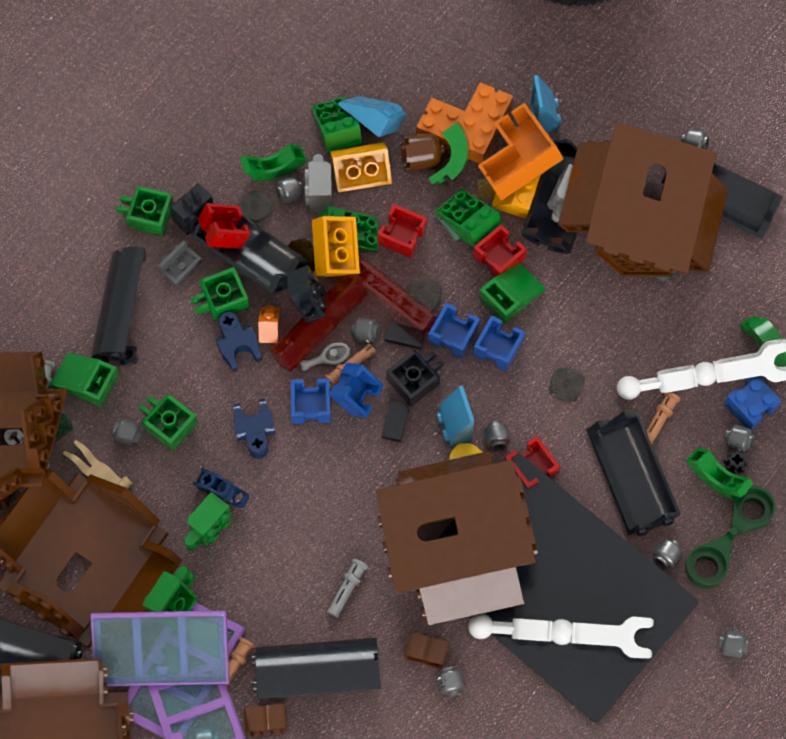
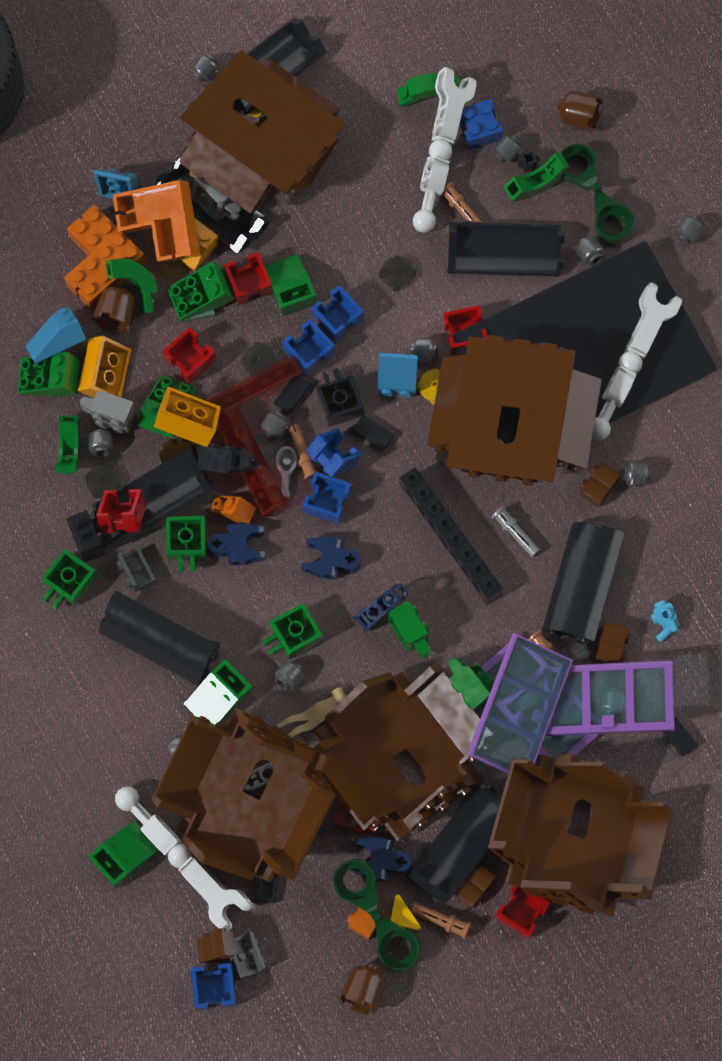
camera: 65 degrees left, 5 degrees up
none -> black brick [399,467,503,605]

